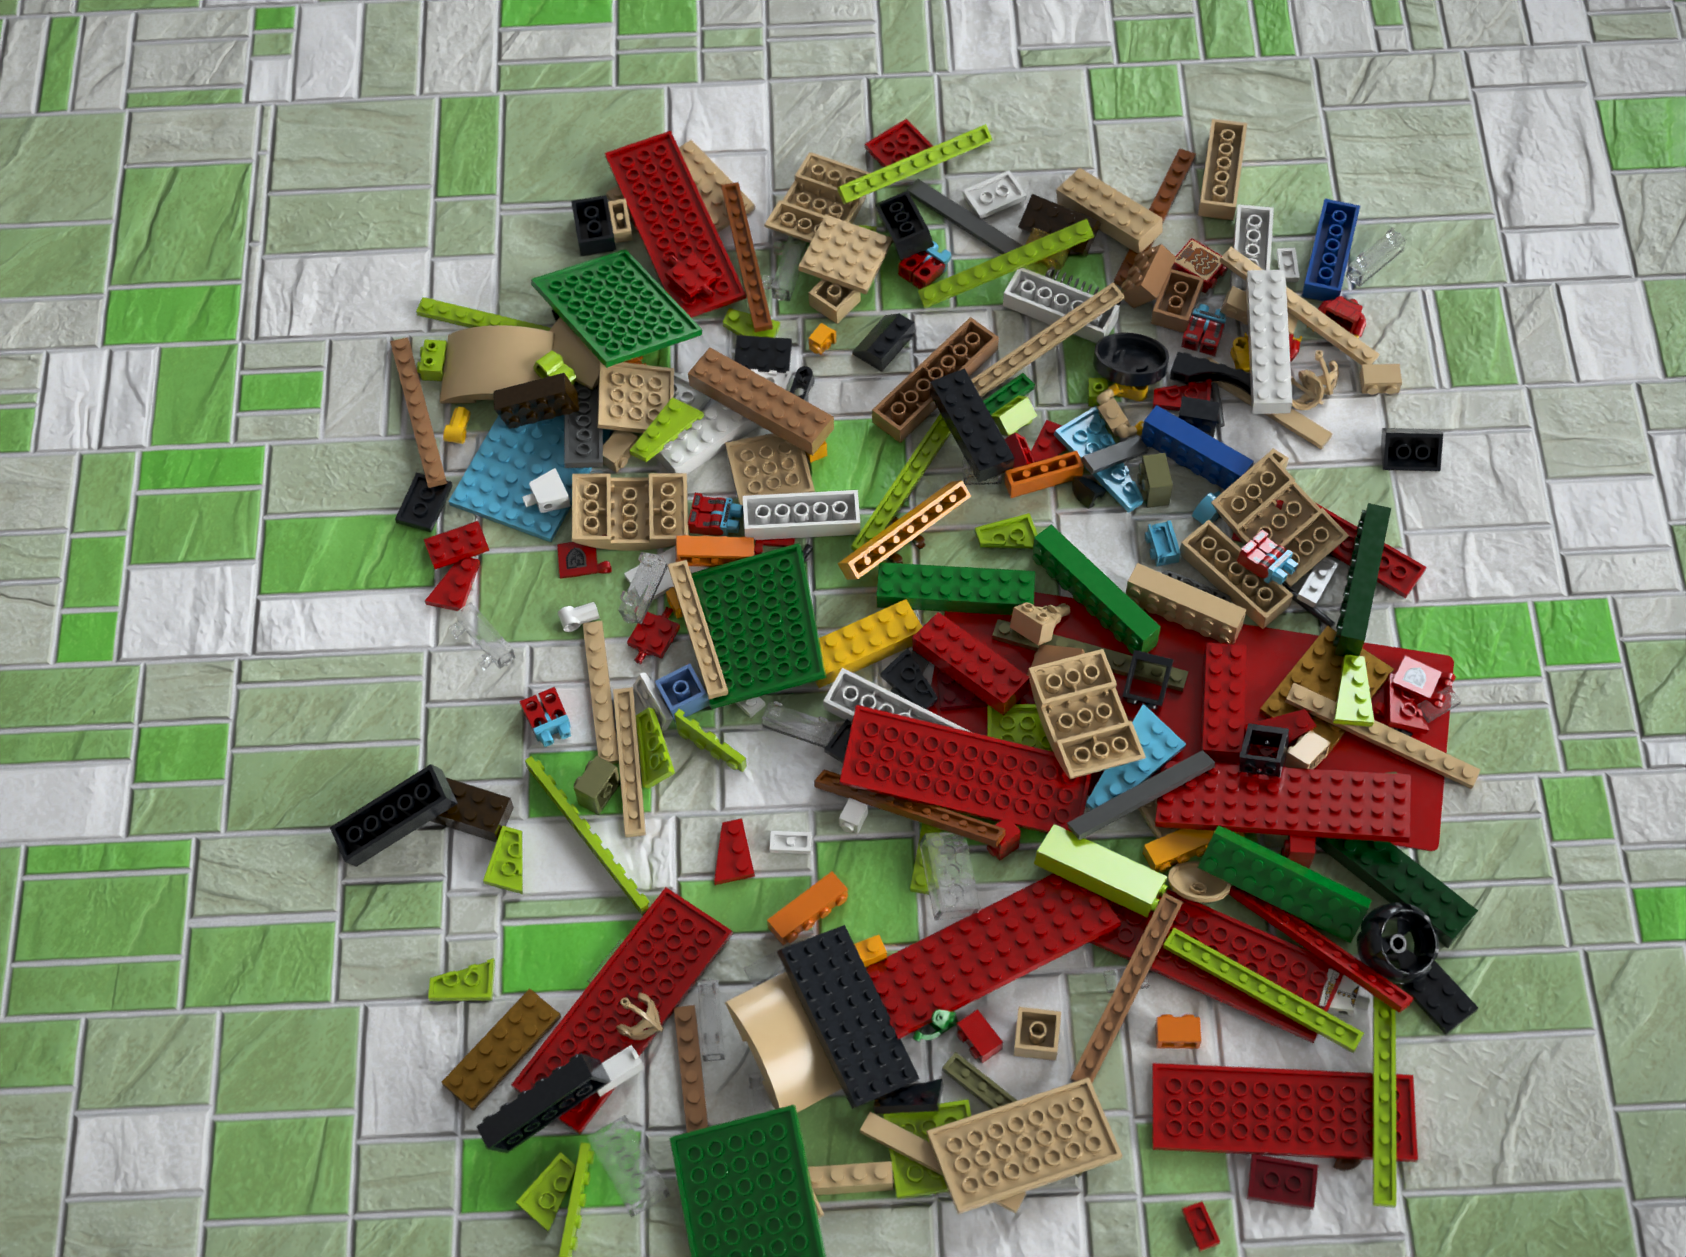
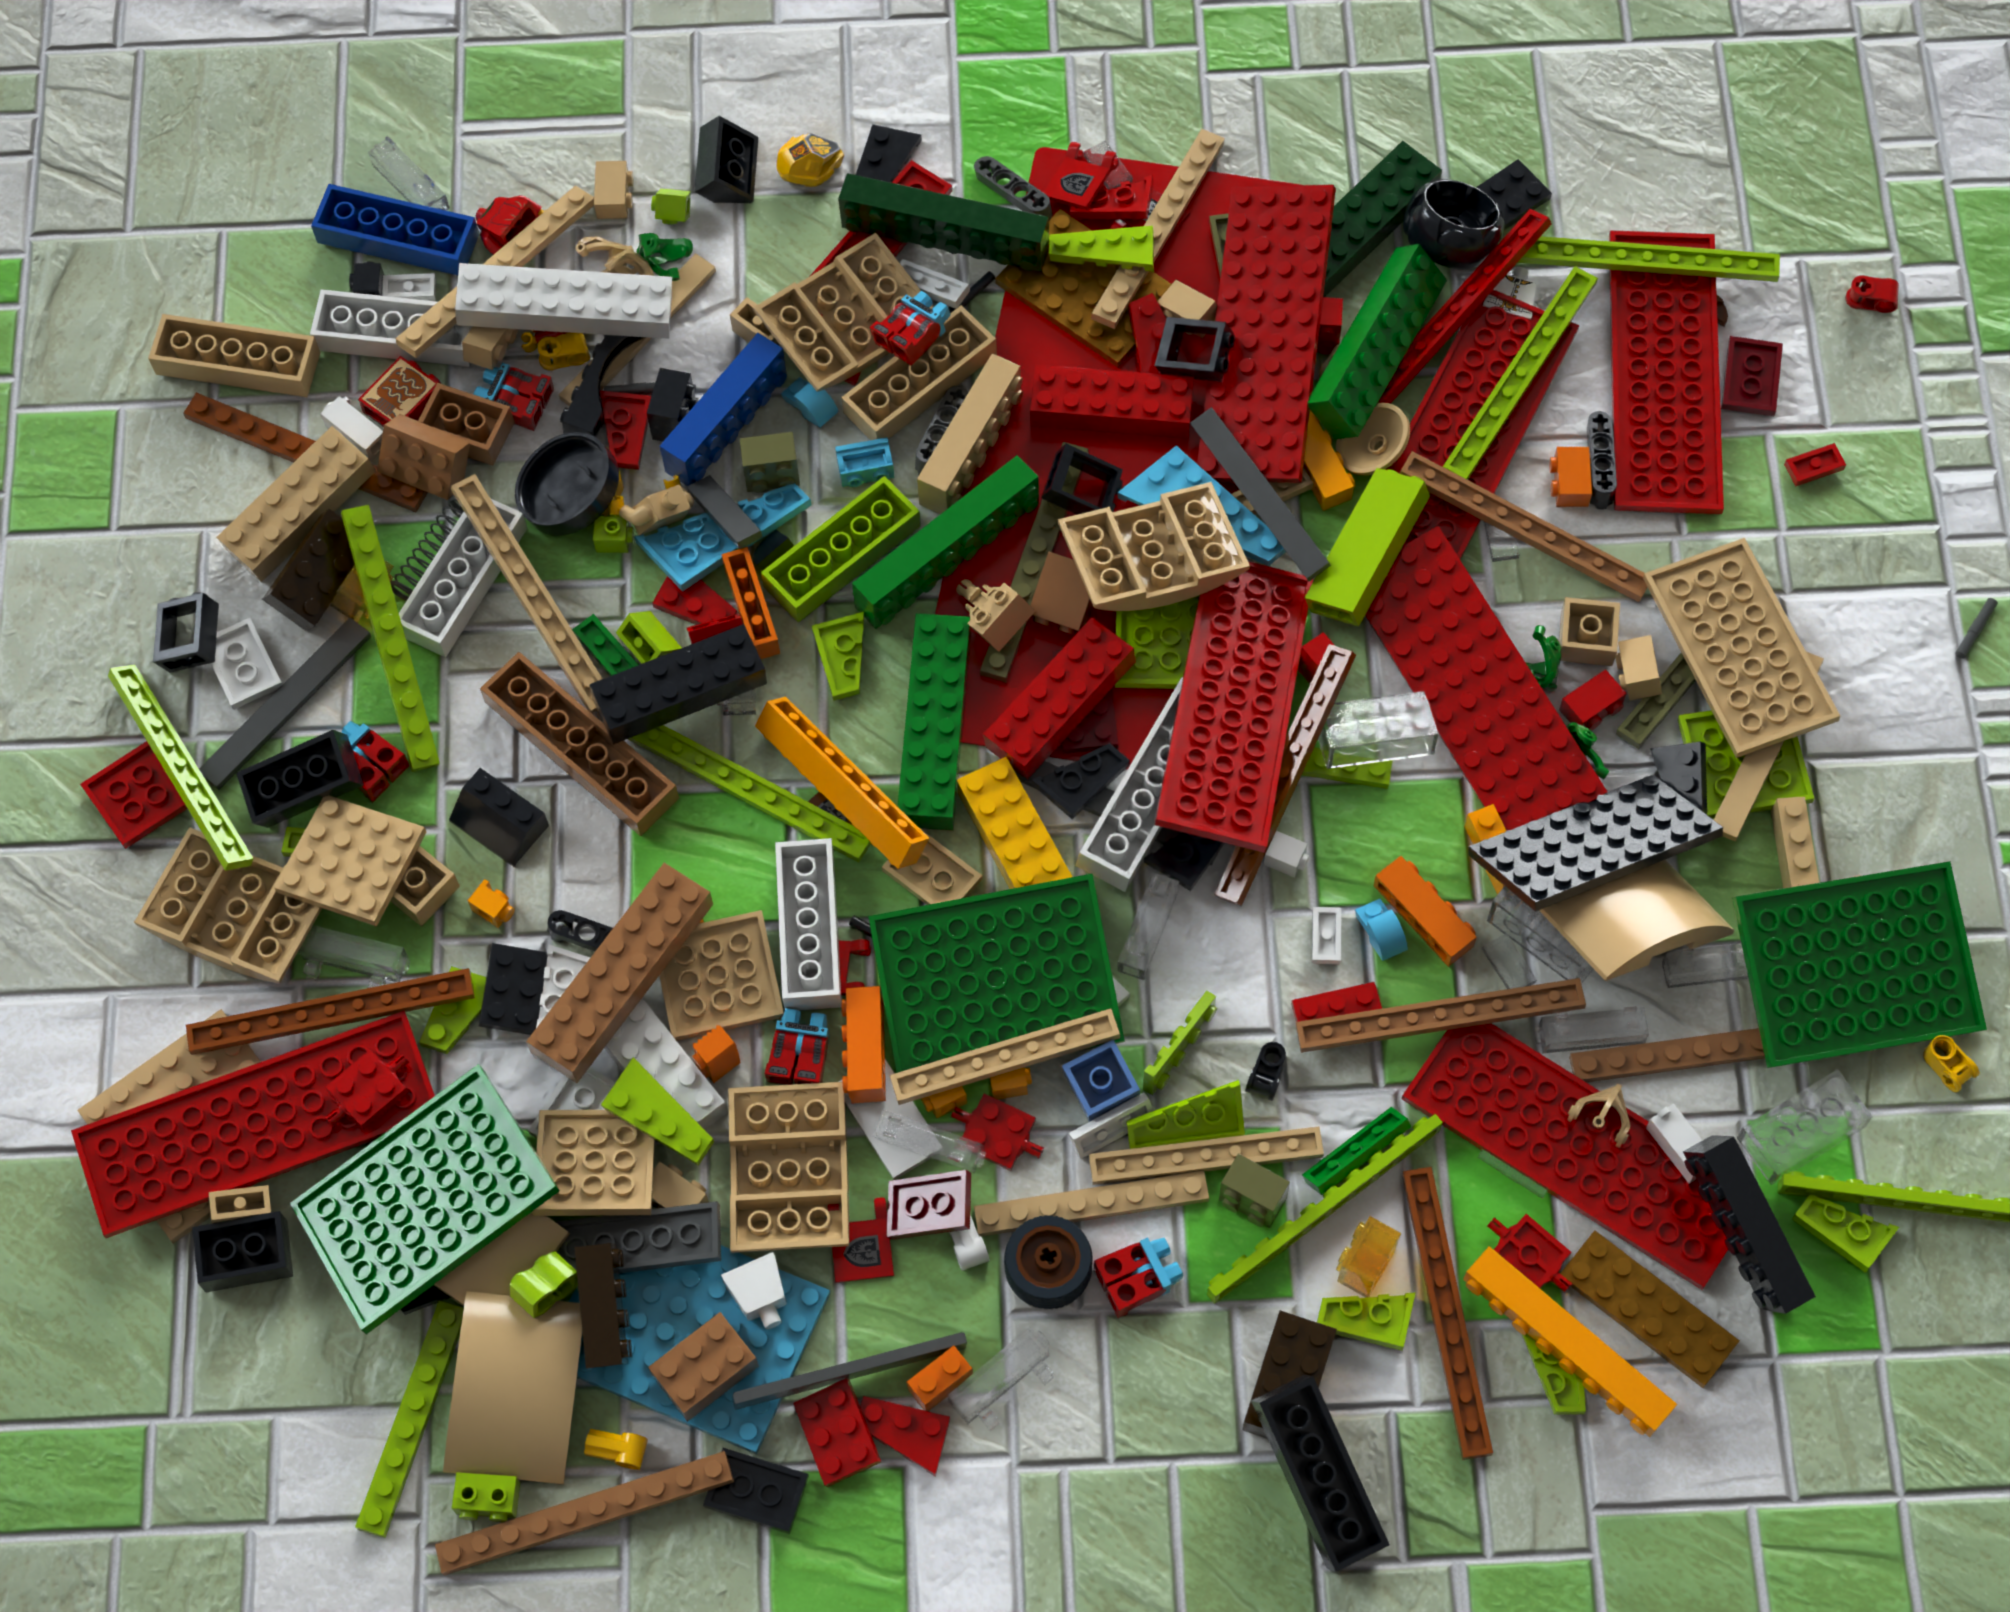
camera: 90 degrees left, 5 degrees up
none -> black window [153,592,219,673]
none -> white brick [320,396,383,462]
none -> black brick [349,261,384,296]
none -> green helmet [636,233,693,281]
none -> medium nougat brick [648,1312,759,1422]
none -> lime brick [651,188,691,224]
none -> orange brick [691,1025,741,1083]
none -> dark grey tile [732,1332,967,1410]
none -> lime brick [761,476,921,623]
none -> yellow helmet [776,133,845,187]
none -> black wing [856,124,922,183]
none -> tan plate [882,829,983,905]
none -> plate [887,1170,972,1240]
none -> orange brick [907,1346,973,1411]
none -> dark grey beam [974,156,1053,220]
none -> light orange brick [990,1067,1032,1100]
none -> wheel [1004,1215,1093,1309]
none -> black piece [1245,1042,1286,1101]
none -> medium nougat plate [1296,978,1586,1053]
none -> green plate [1302,1107,1411,1195]
none -> clear yellow brick [1336,1216,1401,1297]
none -> medium azure brick [1355,899,1408,961]
none -> dark orange plate [1402,1167,1493,1460]
none -> light orange brick [1463,1246,1677,1437]
none -> red plate [1487,1214,1572,1293]
none -> green helmet [1526,625,1561,691]
none -> black beam [1587,411,1617,510]
none -> tan brick [1615,635,1662,701]

